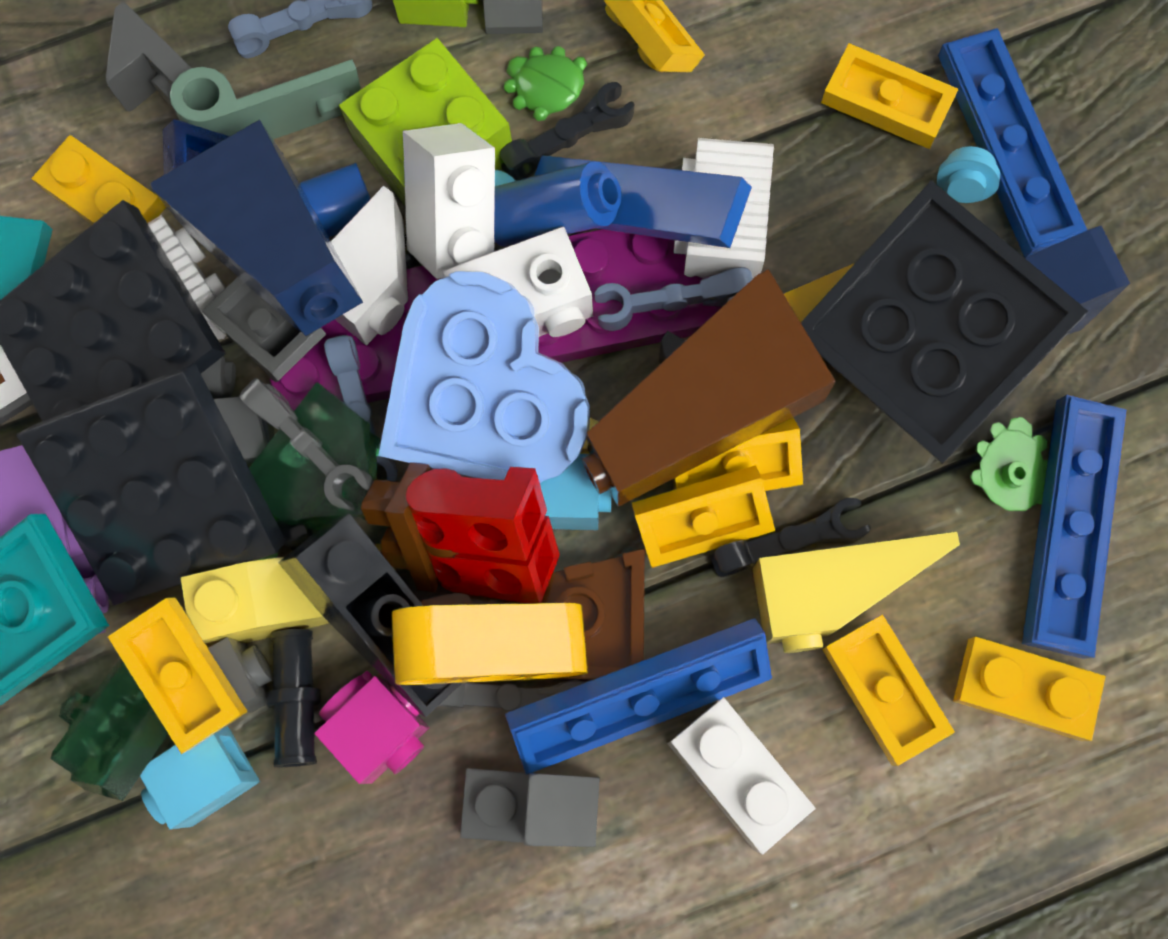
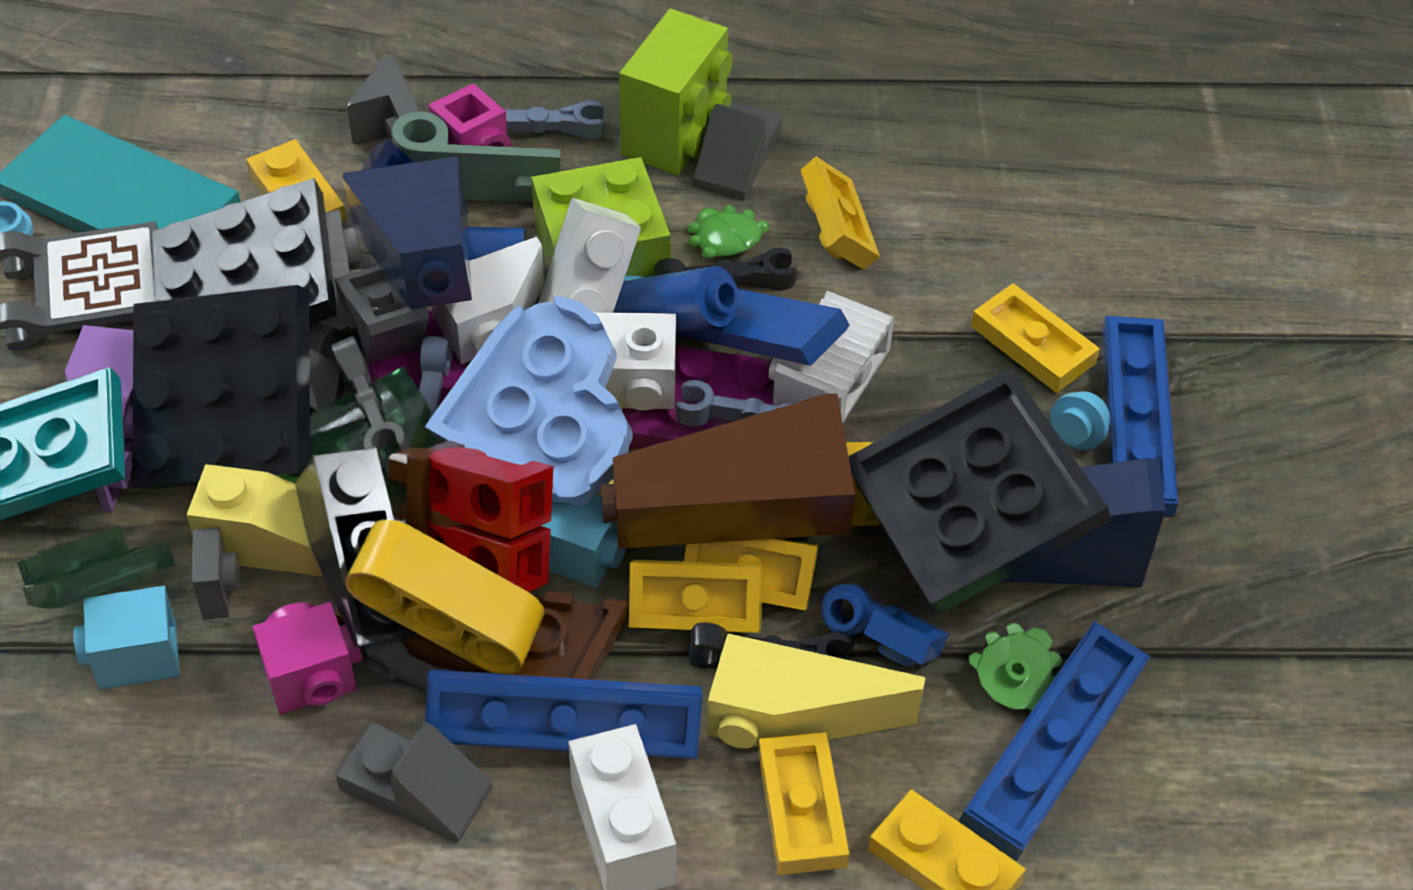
camera: 15 degrees right, 25 degrees down
yellow plate [108,597,248,754] -> none
black pin [266,629,321,768] -> none
none -> dark pink brick [428,83,512,147]
none -> blue plate [821,583,950,667]

